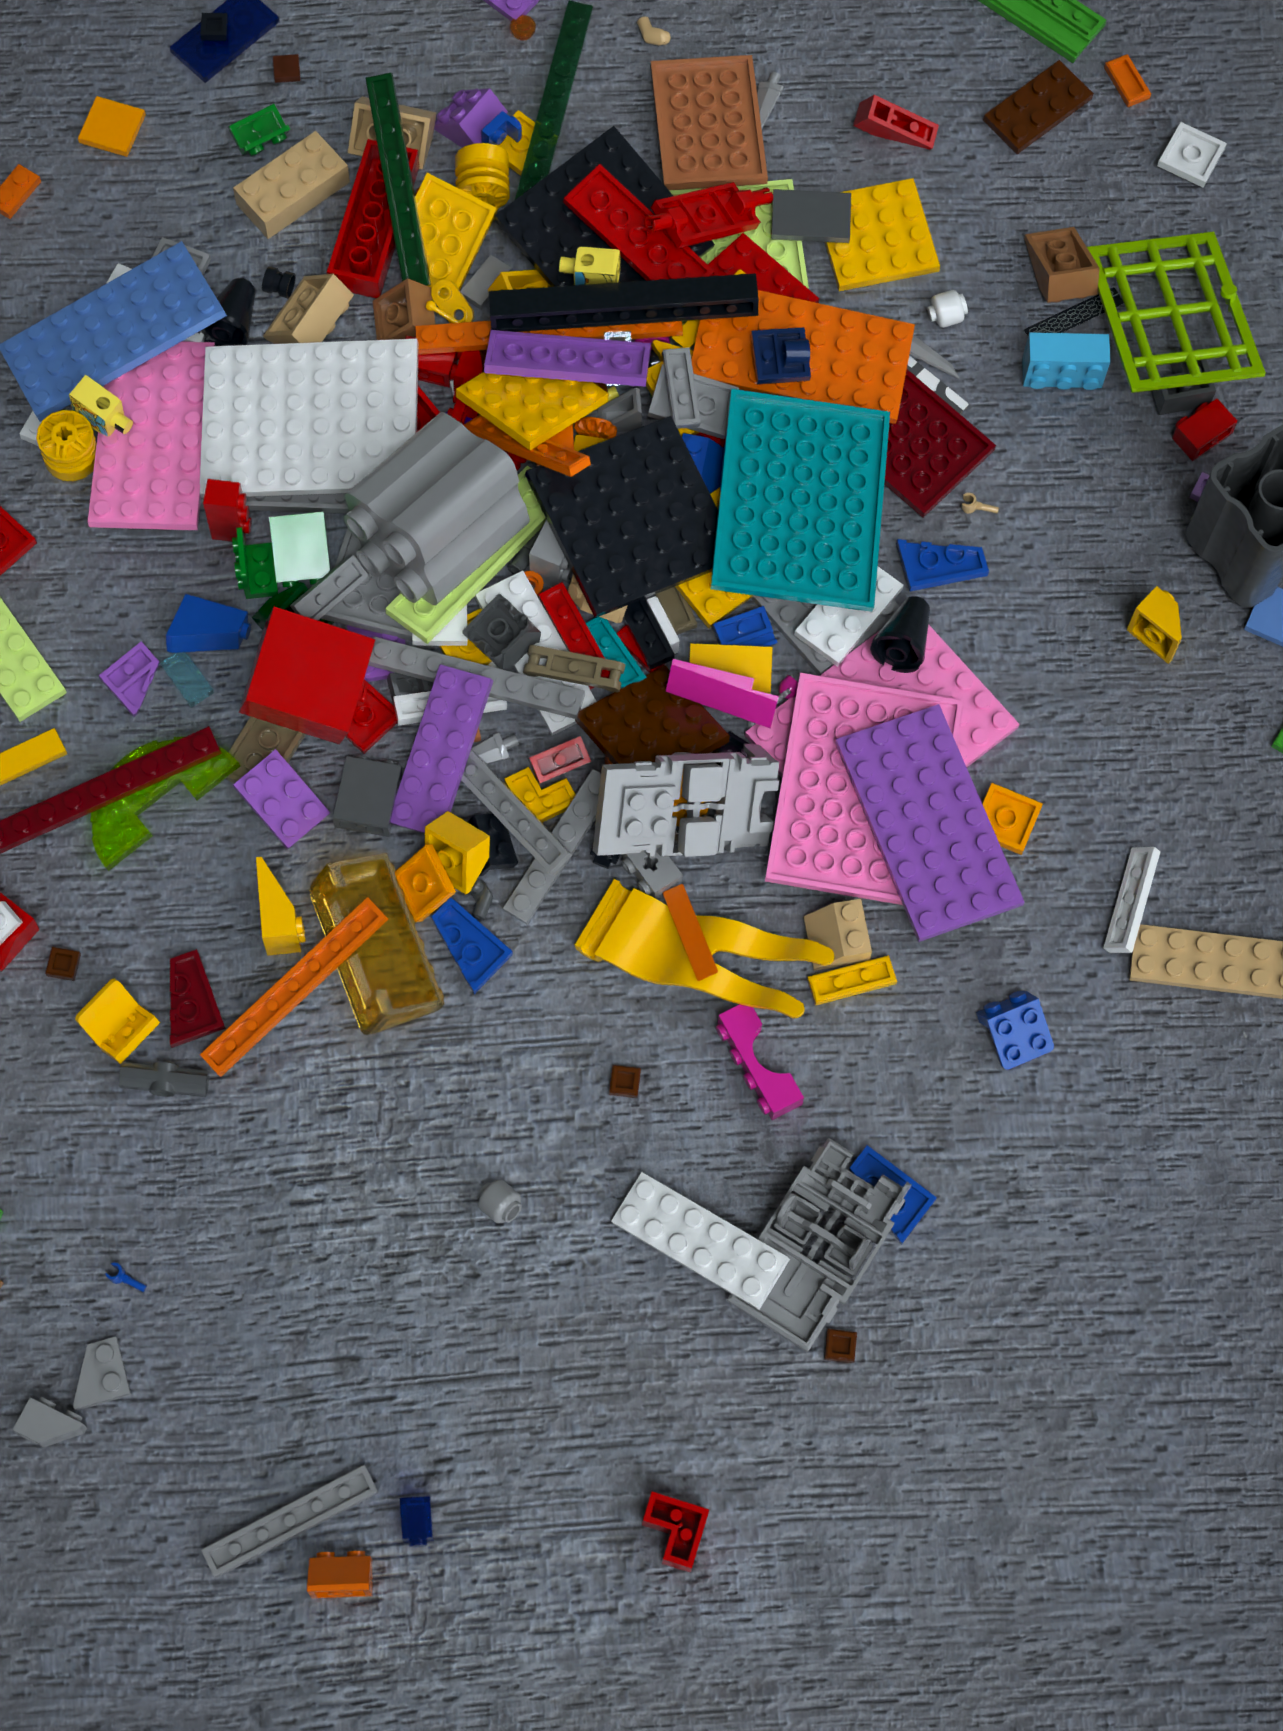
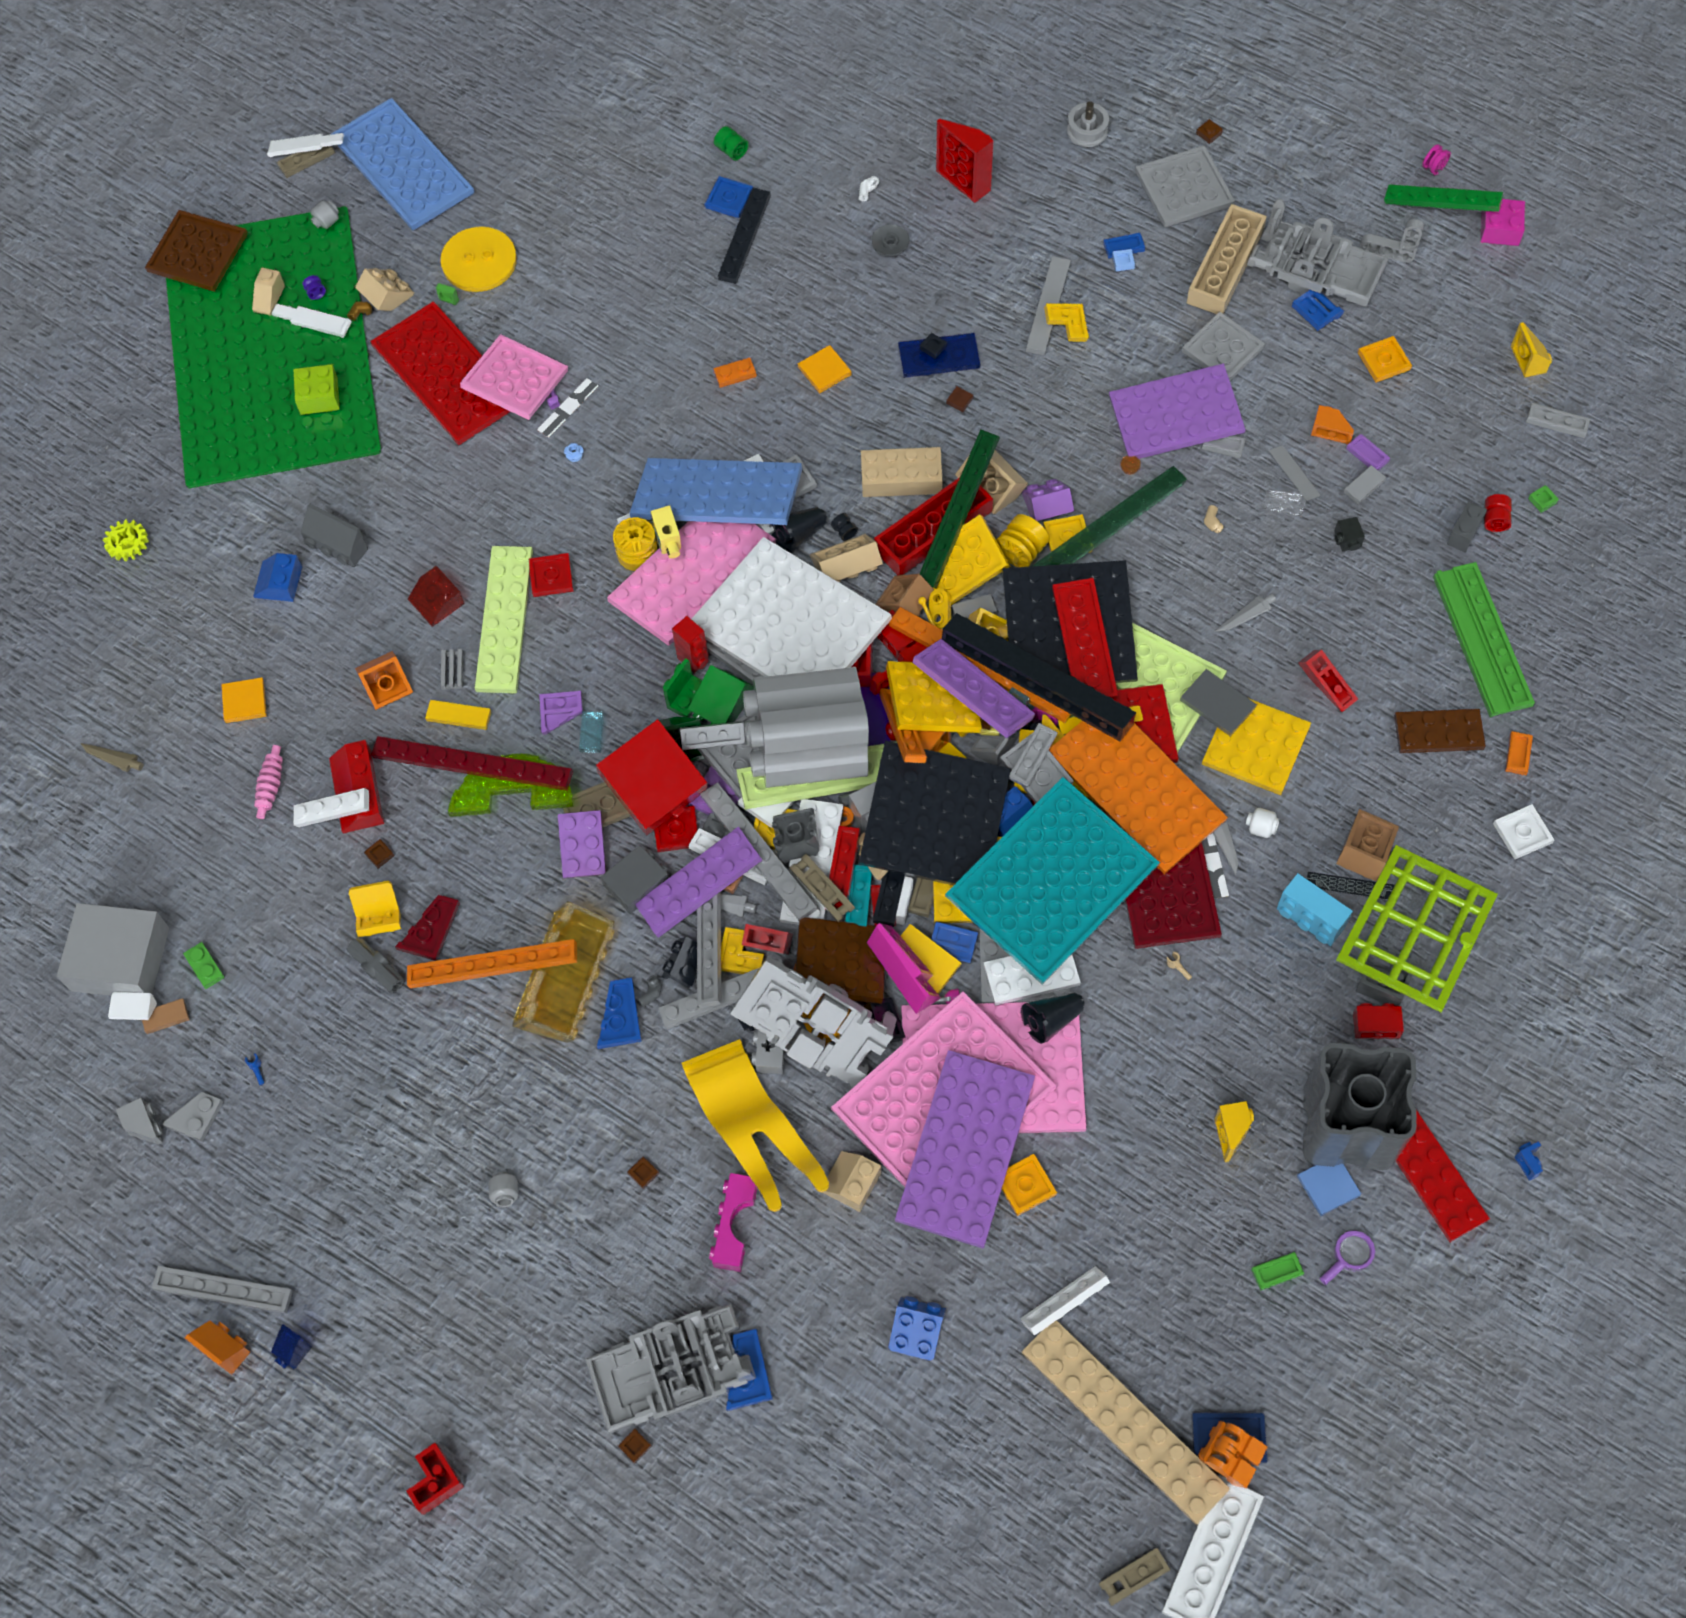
camera: 45 degrees right, 5 degrees down
blue slope [166,594,251,653] -> none
green bracket [228,104,291,156] -> none
yellow slope [256,857,306,956] -> none
light orange tile [392,844,456,922] -> none
yellow slope [425,811,490,895] -> none
blue bracket [481,111,522,145] -> none
light yellow torso [559,247,621,285] -> none
orange gear [574,417,617,439] -> none
white plate [611,1172,790,1310] -> none
red plate [644,182,773,248] -> none
nougat plate [651,55,768,190] -> none
orange sticker [663,884,718,981] -> none
dark blue plate [750,327,811,384] -> none
yellow tile [807,955,897,1006] -> none
blue wing [896,539,989,592] -> none

